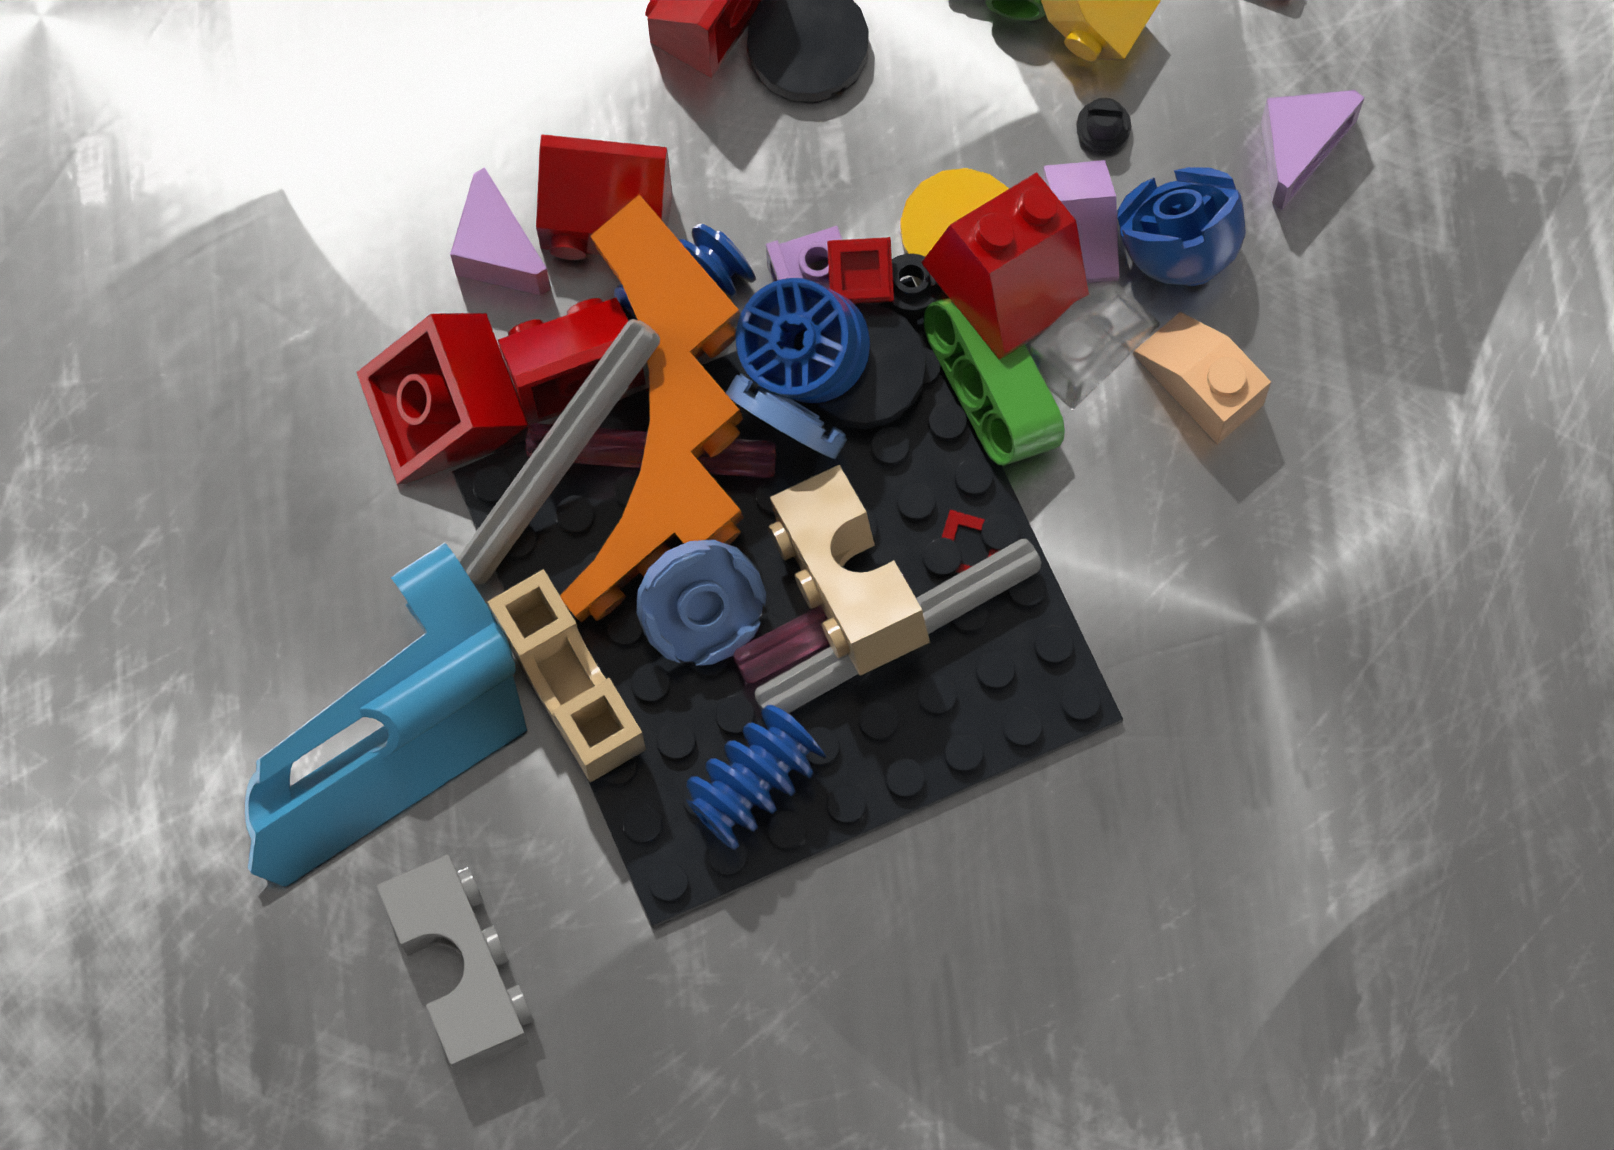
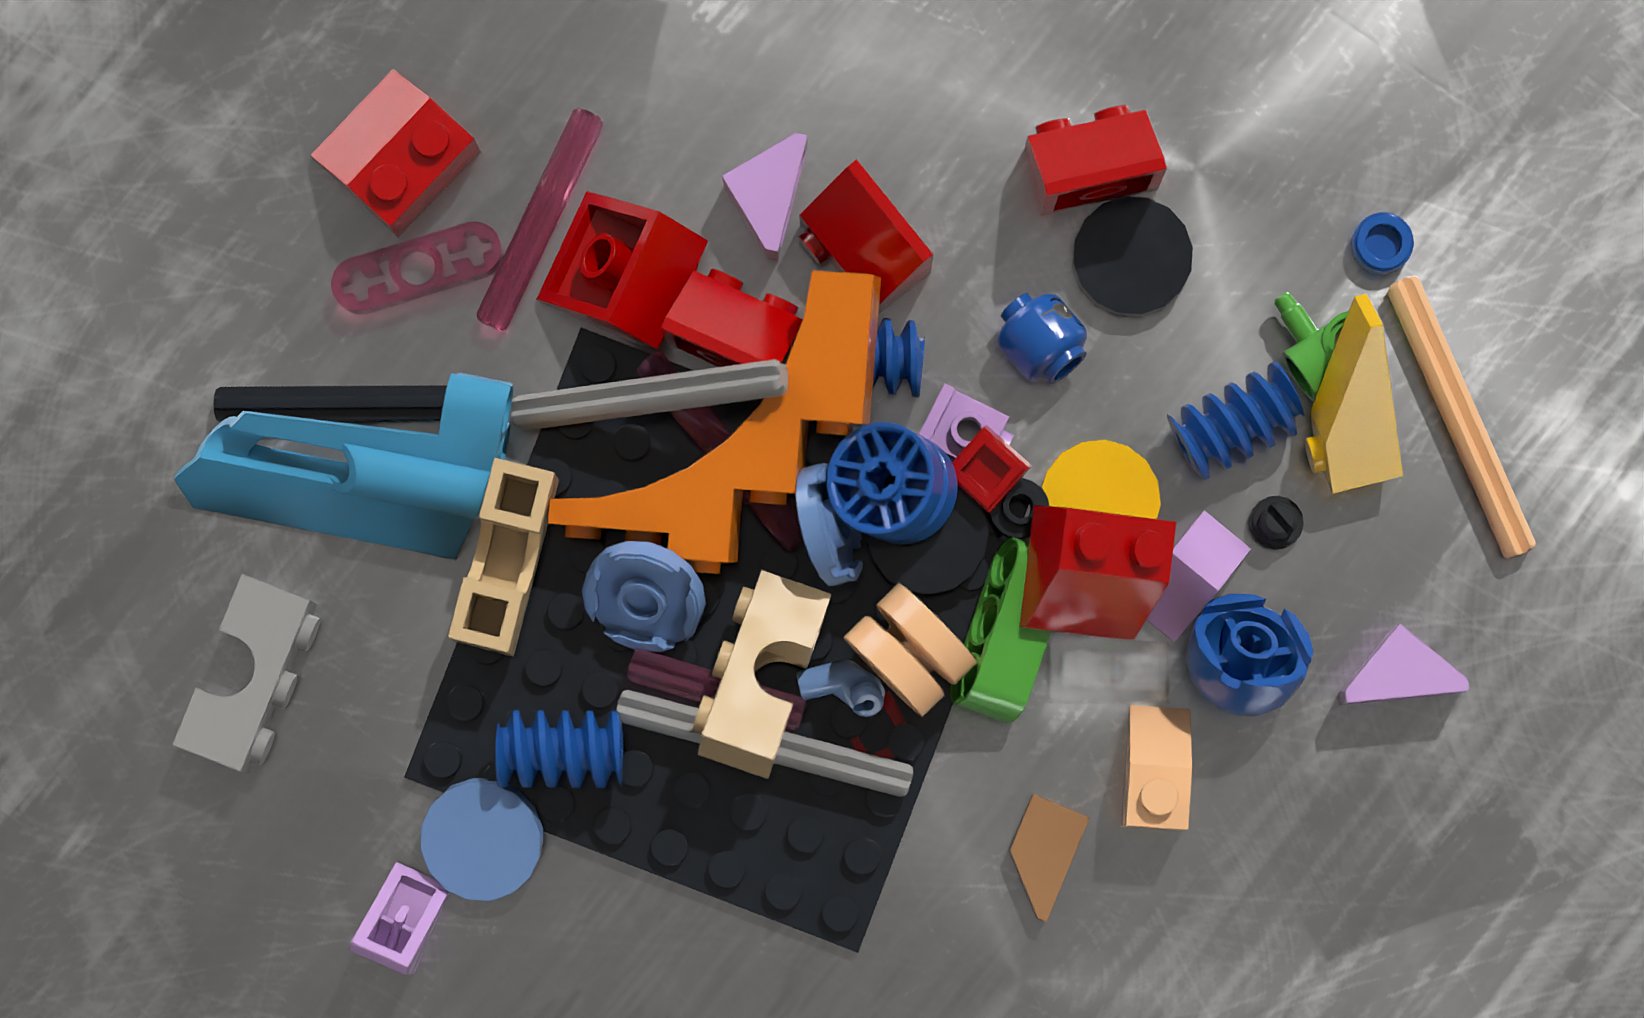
camera: 45 degrees right, 10 degrees up
none -> black axle [213,385,447,422]
none -> red slope [310,69,481,238]
none -> clear pink beam [331,221,503,315]
none -> lavender slope [349,862,450,975]
none -> medium blue tile [421,778,543,901]
none -> clear pink axle [477,108,603,331]
none -> medium blue arm [796,659,885,717]
none -> light nougat wheel [843,583,977,717]
none -> blue head [997,293,1087,384]
none -> medium nougat tile [1009,794,1090,922]
none -> blue piece [1167,361,1305,480]

